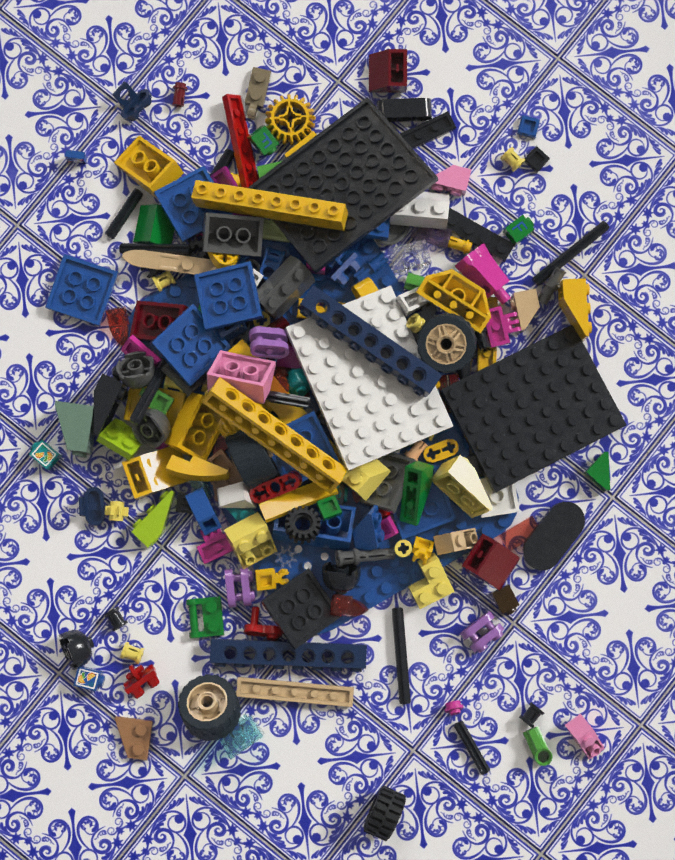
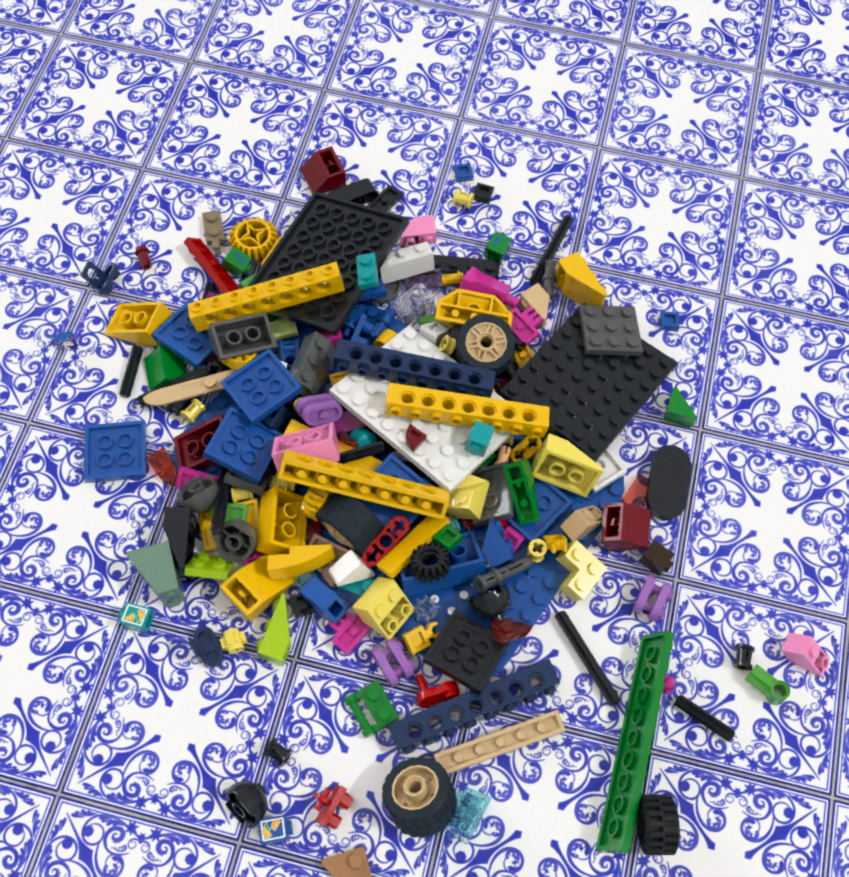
camera: 25 degrees left, 20 degrees down
light yellow bush [120,642,145,665] -> none
none -> teal plate [356,252,379,290]
none -> yellow brick [384,383,550,438]
none -> dark red tile [406,424,427,452]
none -> teal brick [464,420,495,457]
none -> dark grey plate [578,305,643,356]
none -> green plate [595,630,674,854]
none -> blue tile [659,311,679,332]

